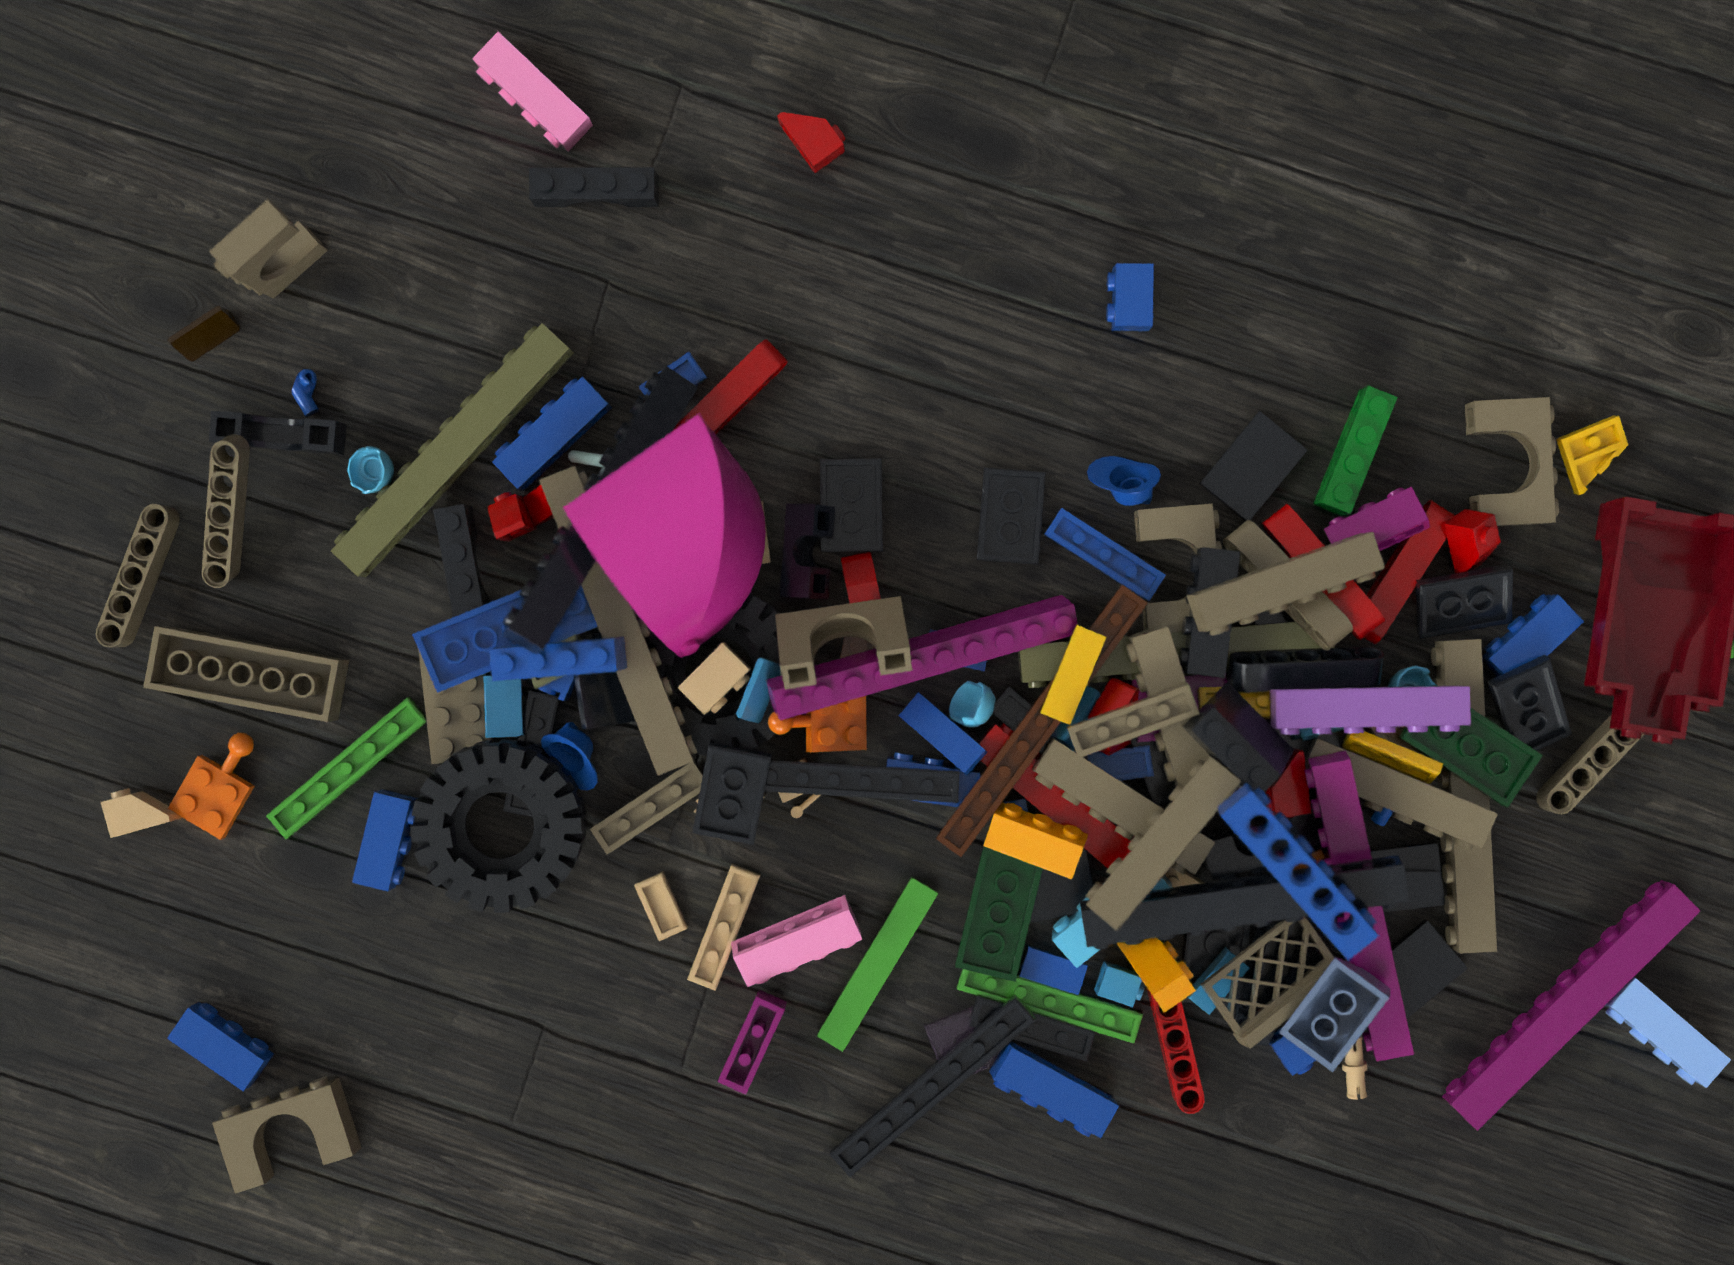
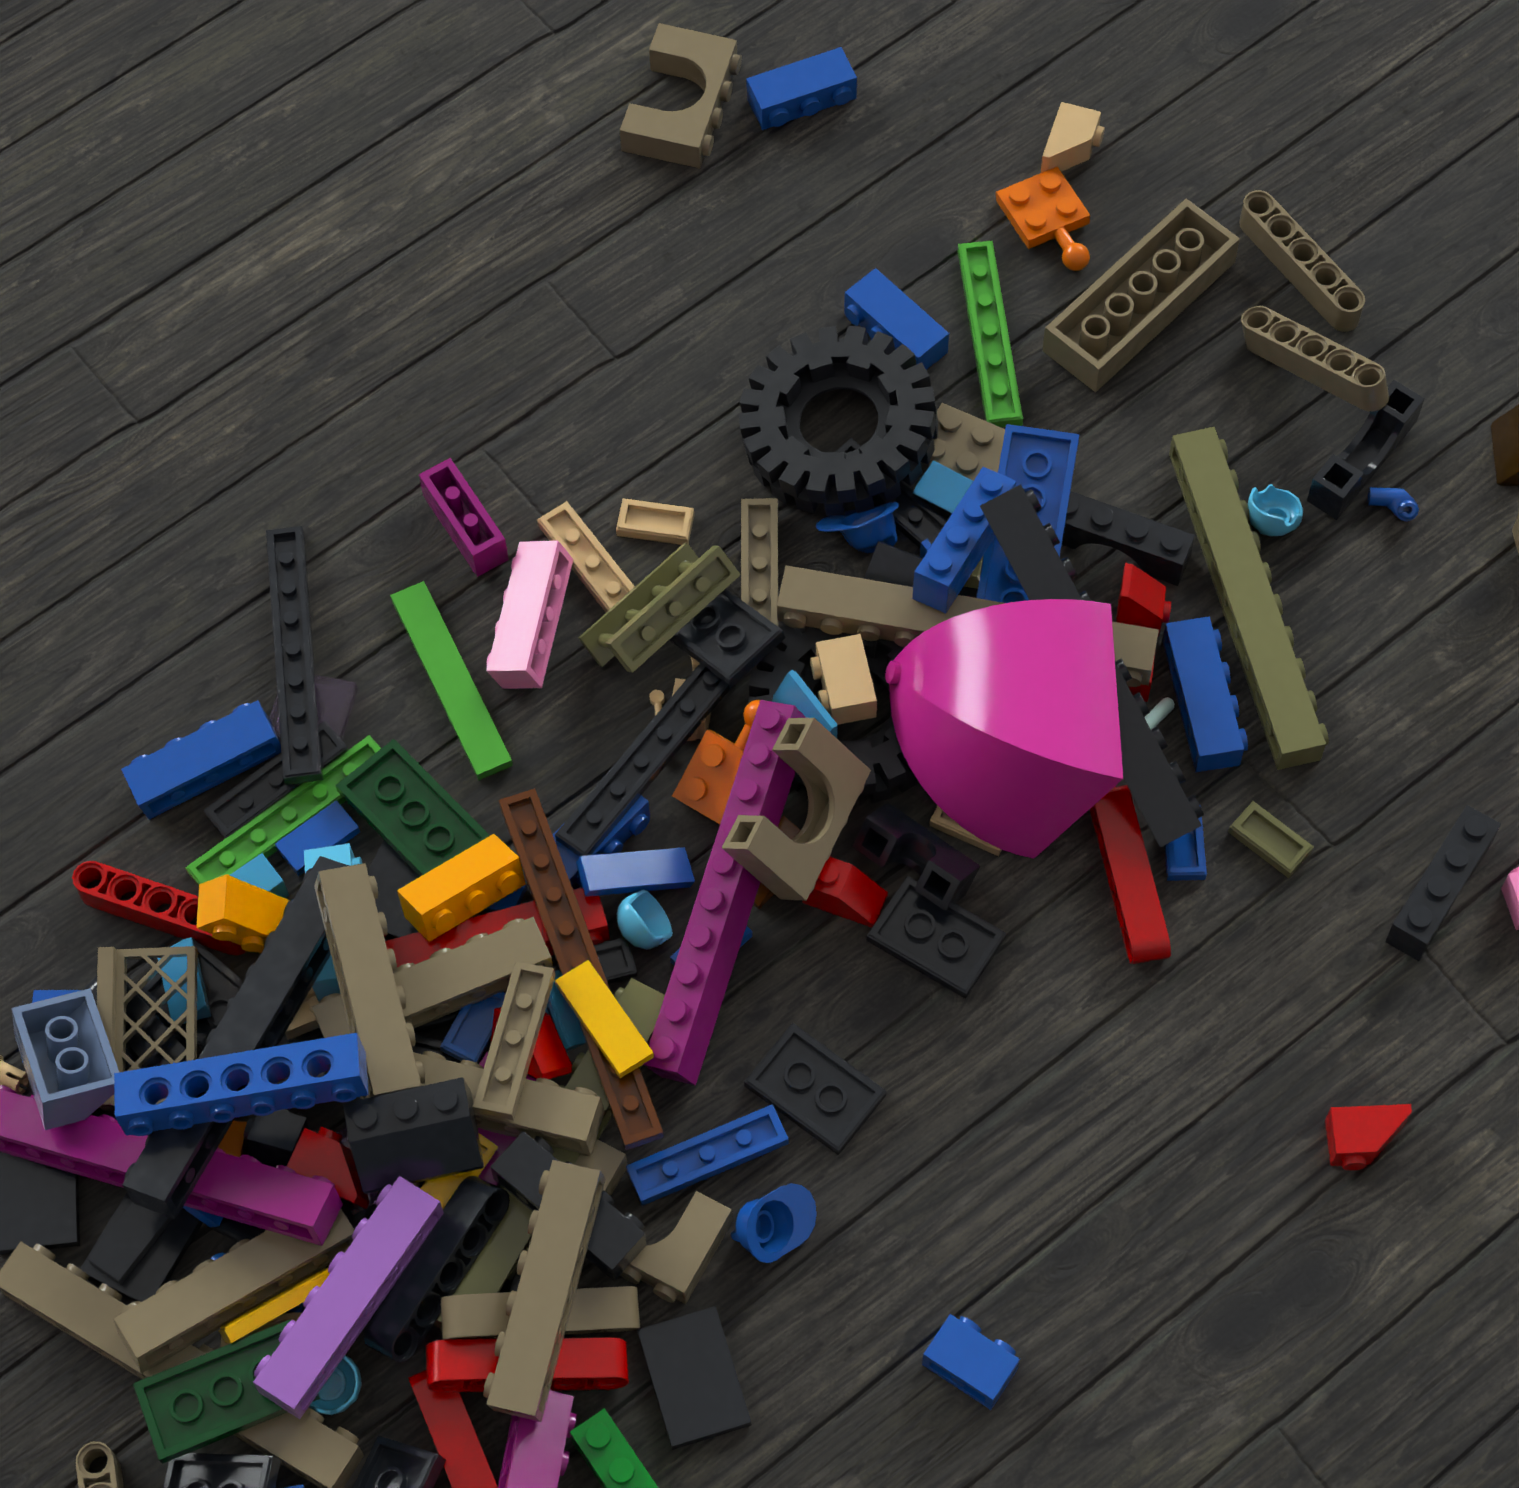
camera: 130 degrees right, 25 degrees down
none -> olive fence [578,543,741,673]
none -> olive tile [1228,801,1314,878]

